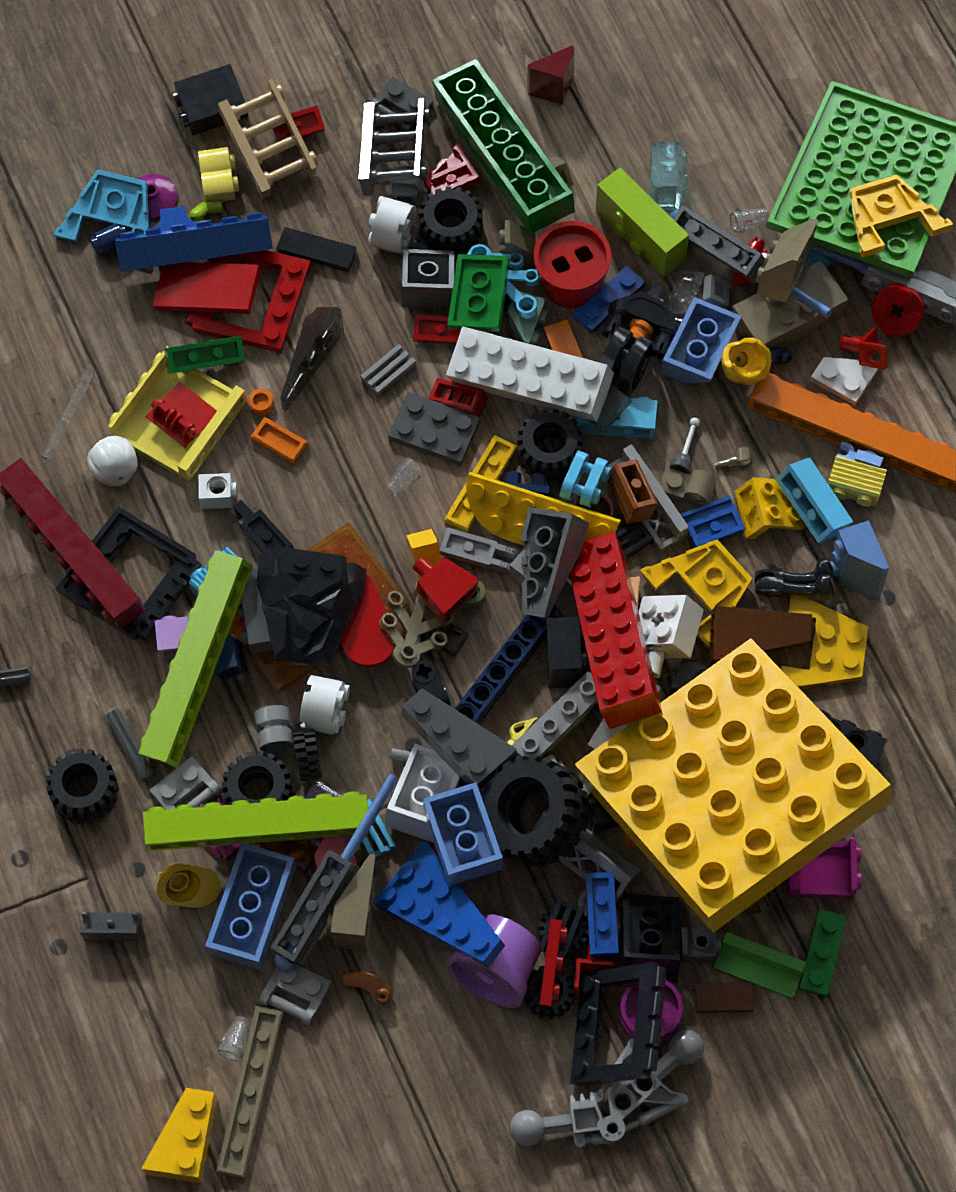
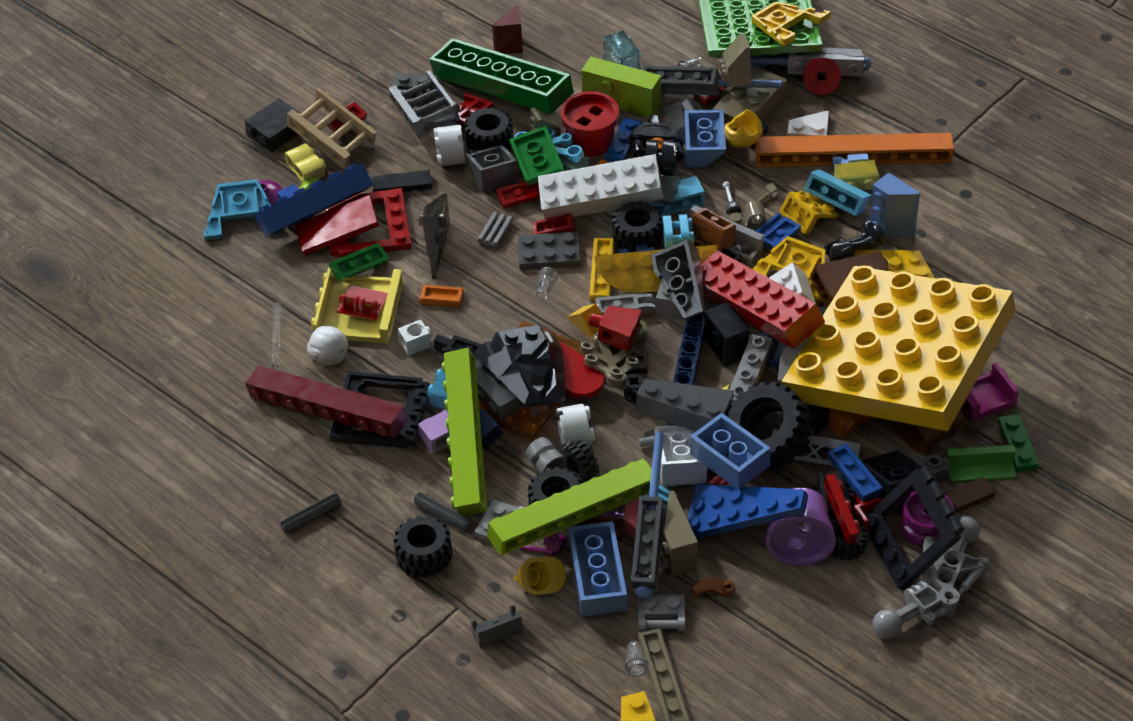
camera: 25 degrees left, 20 degrees down
dark blue brick [89,223,127,257] -> none
orange tile [248,389,275,416] -> none
red bracket [839,328,888,370] -> none

